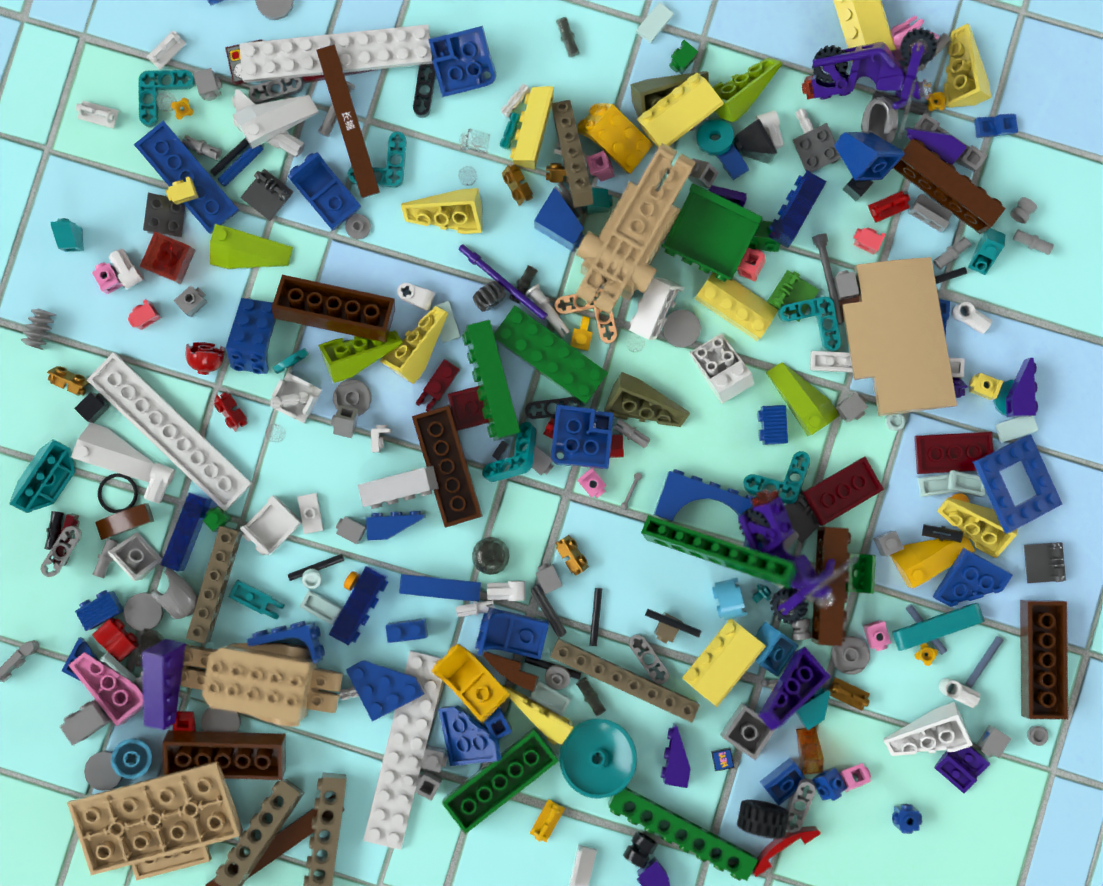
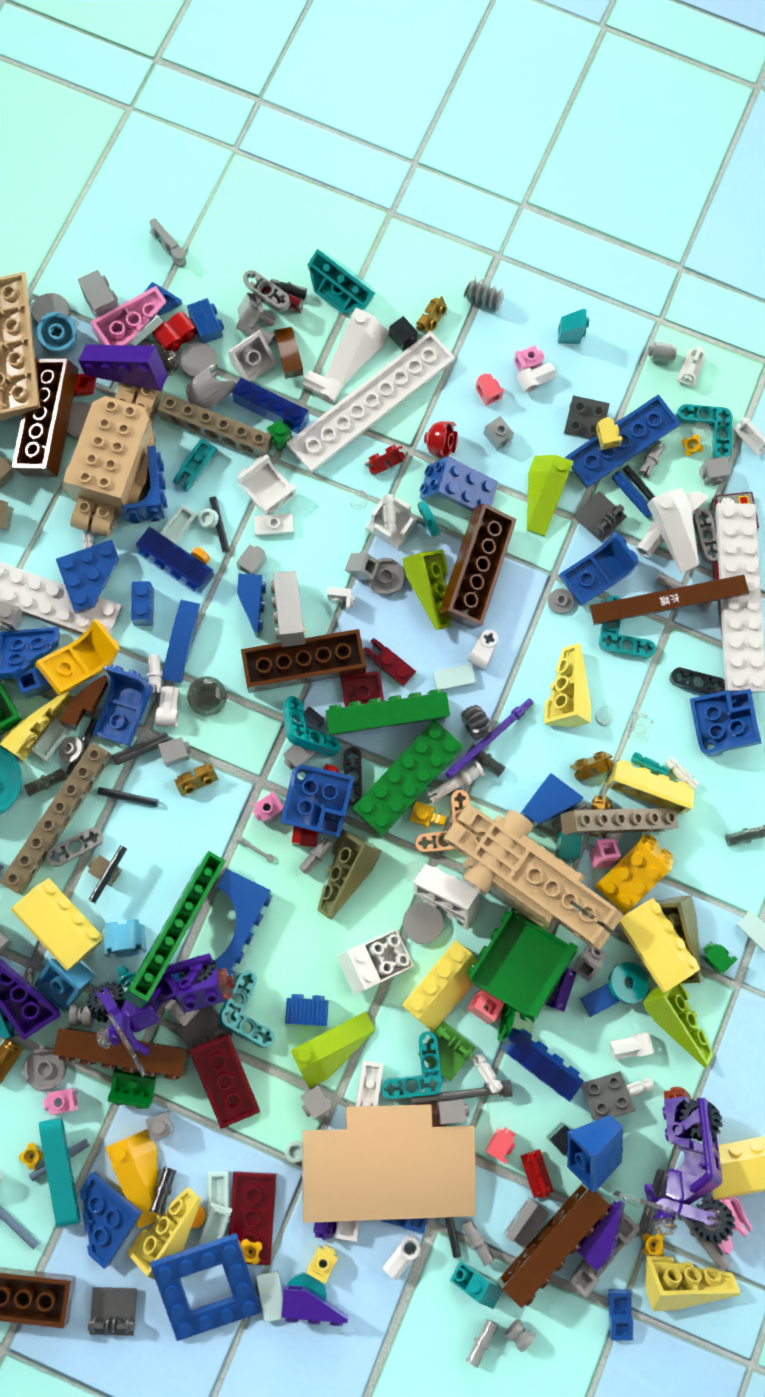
camera: 90 degrees right, 10 degrees down
black tyre [98,473,138,514] -> none
clear red brick [139,231,196,285] -> none
light yellow wedge [380,306,448,385] -> none
black slope [733,119,777,164] -> none
light grey hair [861,97,898,144] -> none
none -> light grey beam [237,292,276,327]
none -> yellow plate [241,1239,262,1265]
none -> white axle [472,1054,503,1094]
none -> light grey brick [648,341,677,363]

